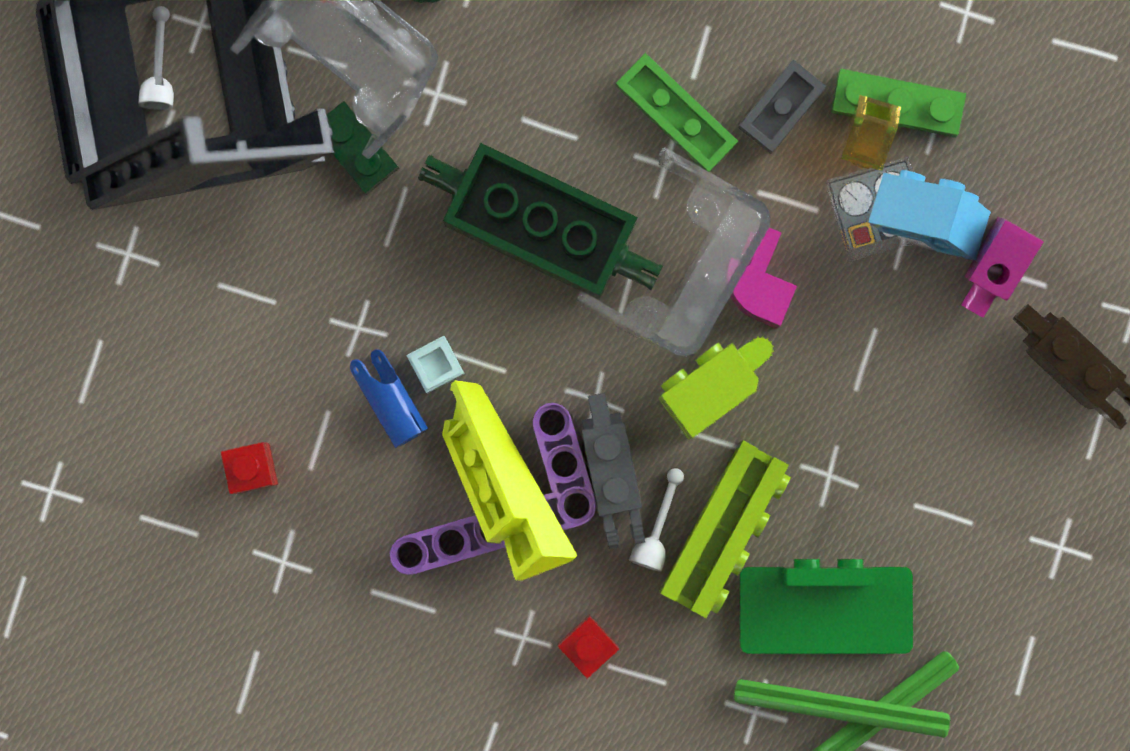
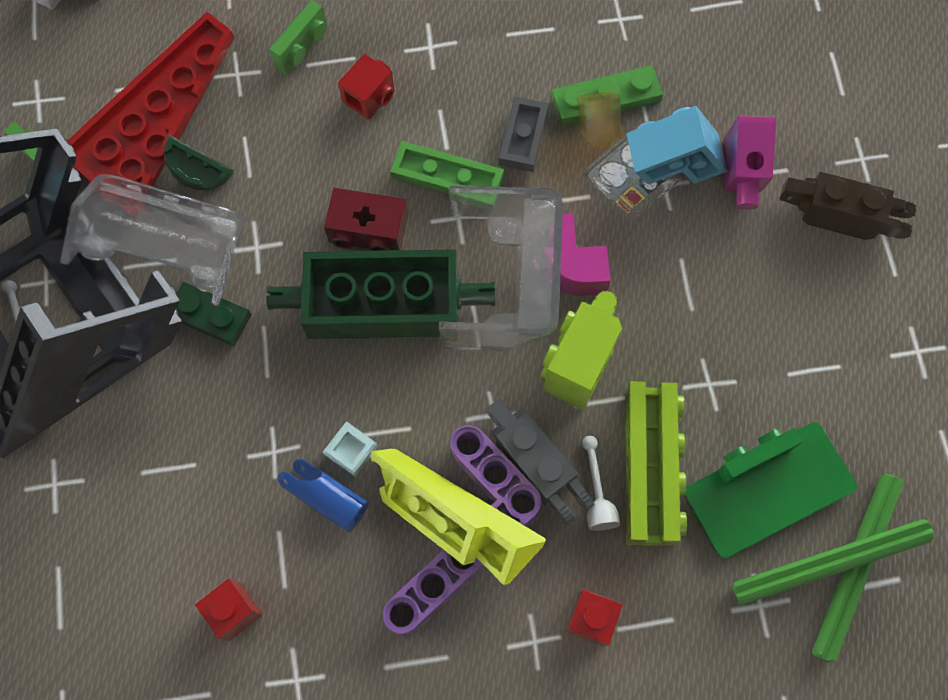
camera: 25 degrees left, 15 degrees down
none -> dark red brick [324,187,408,251]

